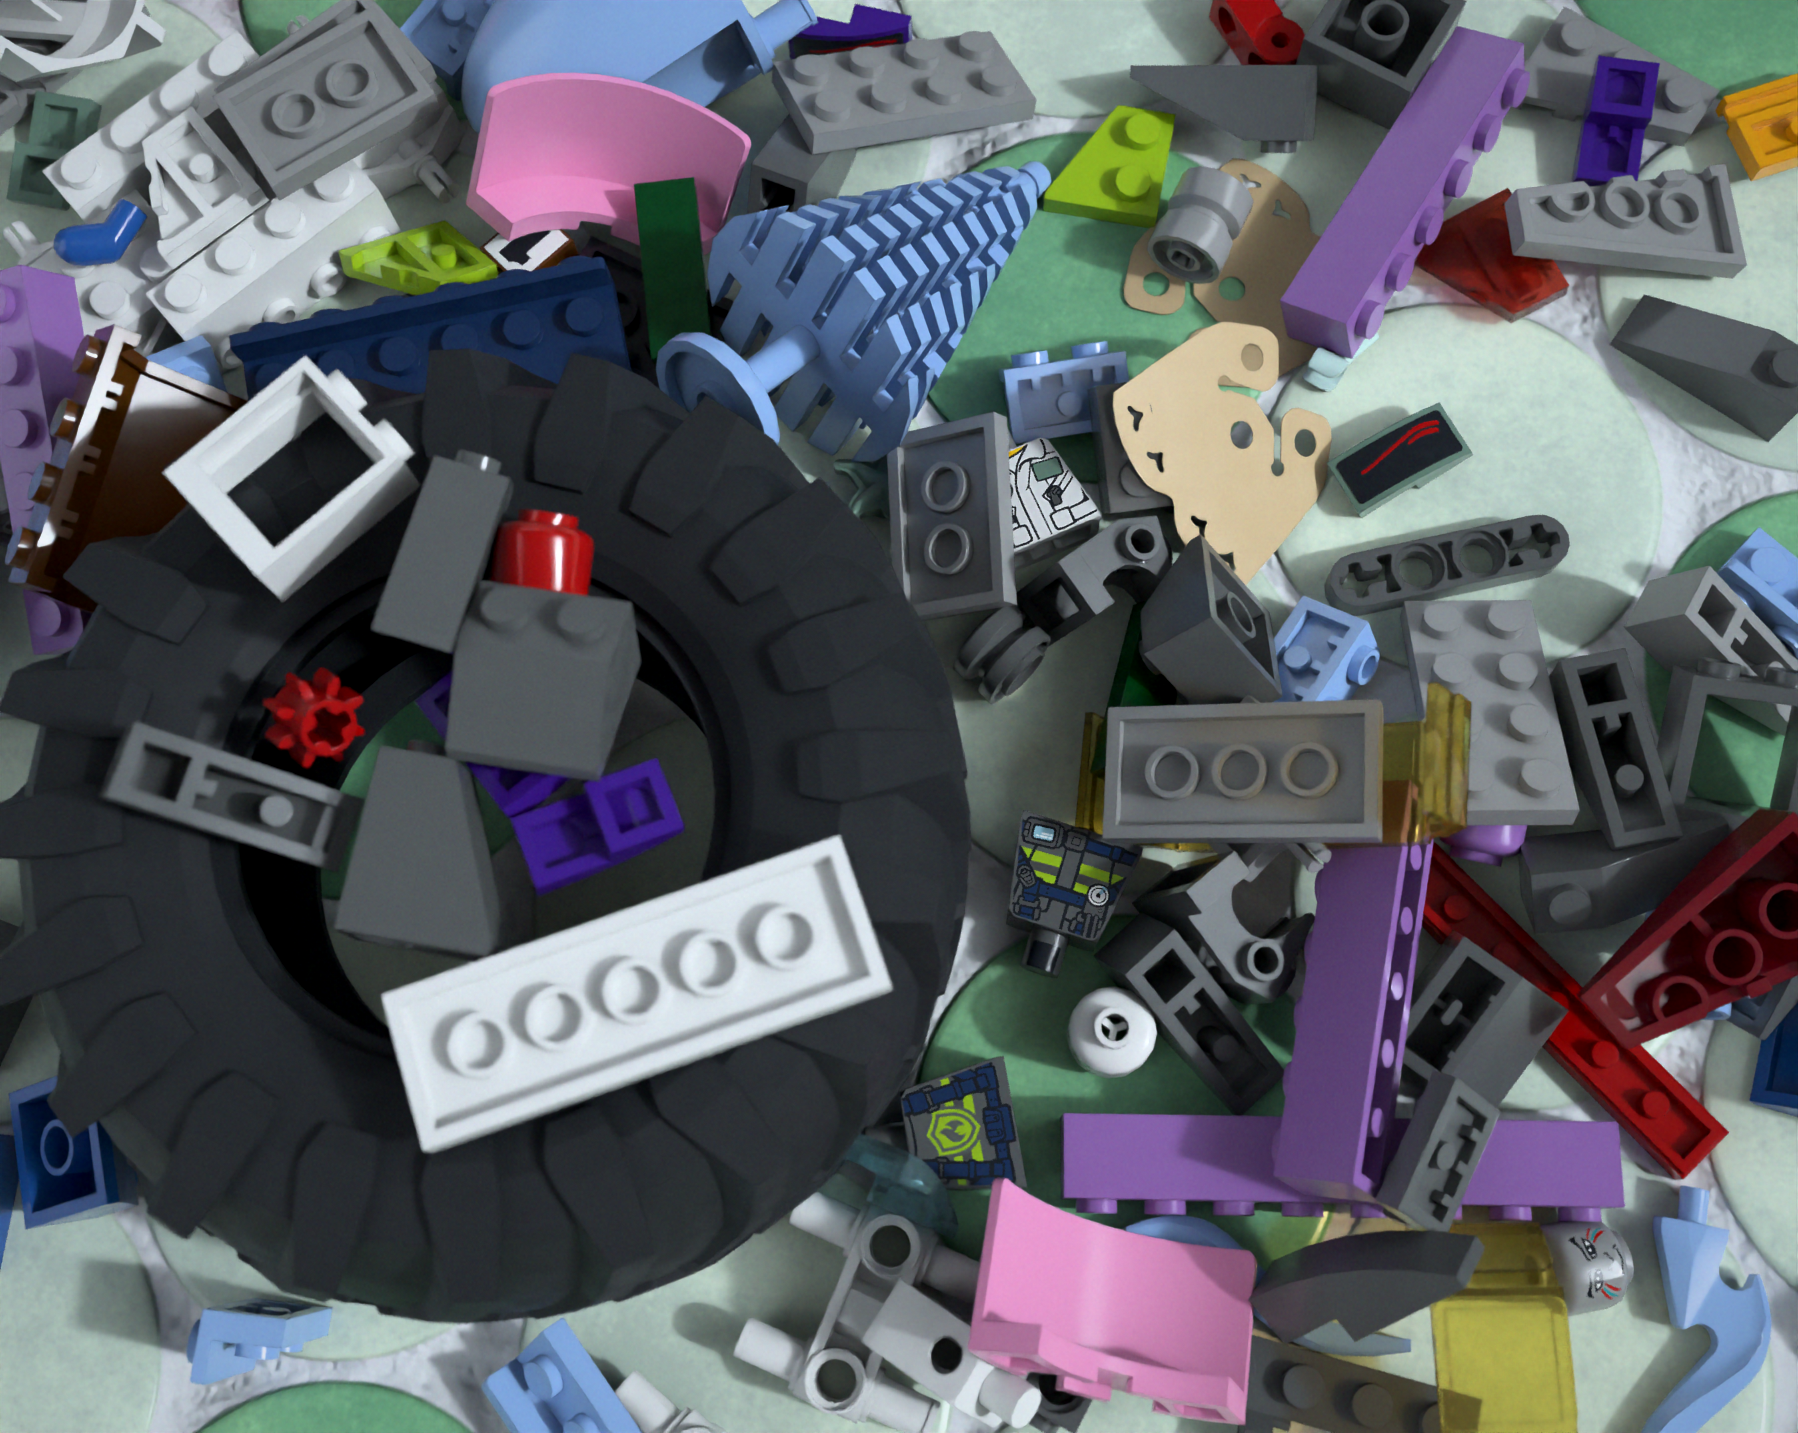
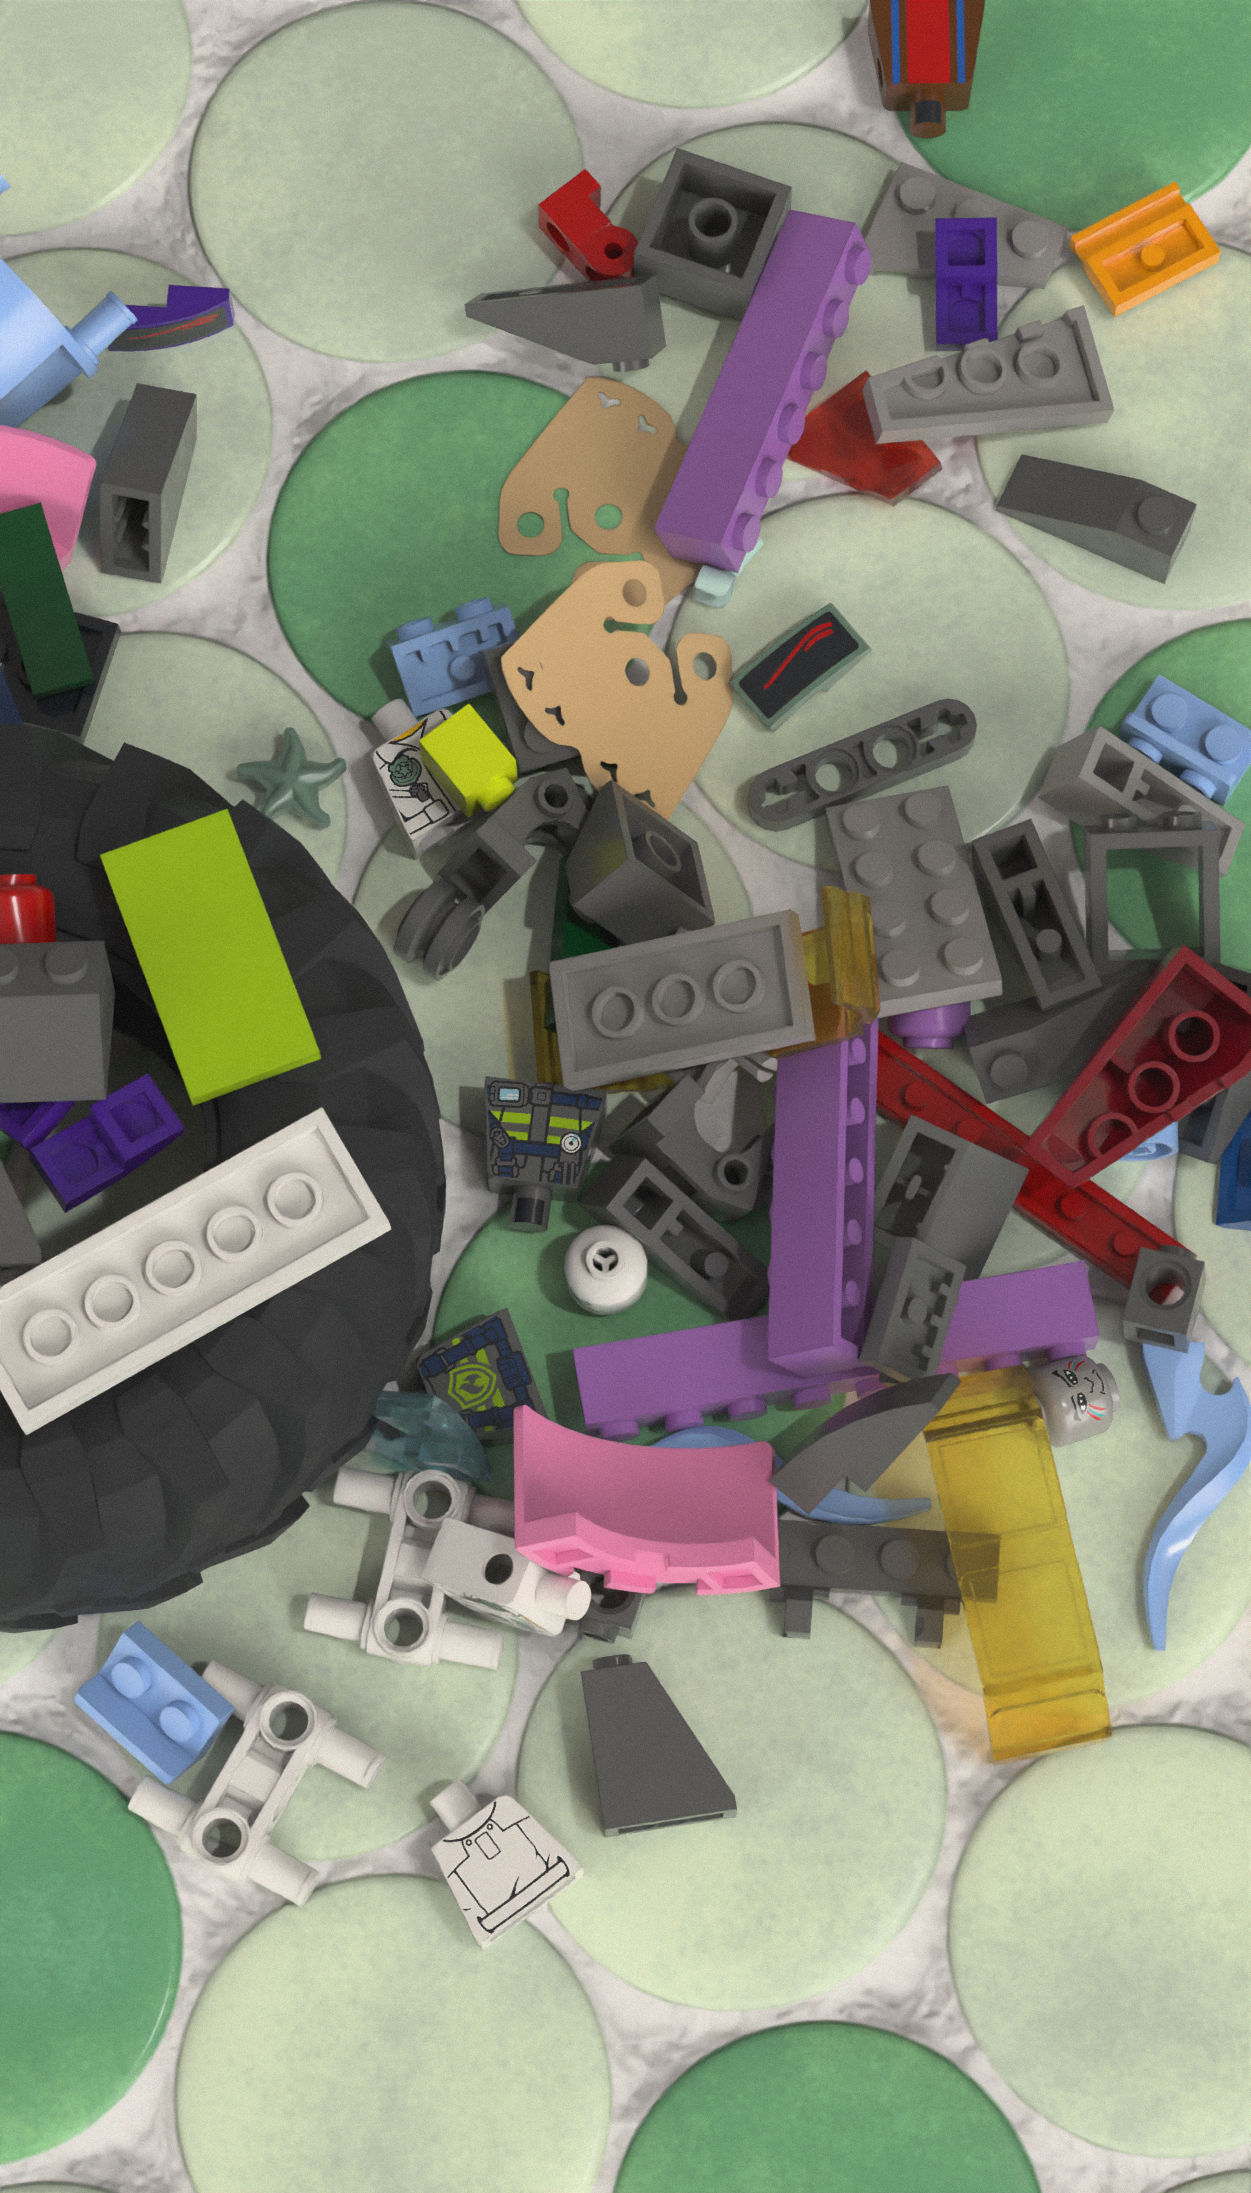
camera: 15 degrees left, 0 degrees up
light blue plant [656,161,1052,462] -> none
light grey plate [772,31,1037,155] -> none
light grey plate [887,412,1017,621] -> none
lime wing [1043,105,1176,228] -> none
light grey wheel [1147,166,1253,284] -> none
light blue bracket [1274,596,1380,702] -> none
none -> lime tile [100,809,322,1106]
none -> neon yellow brick [419,704,518,818]
none -> dark grey brick [1122,1245,1206,1354]

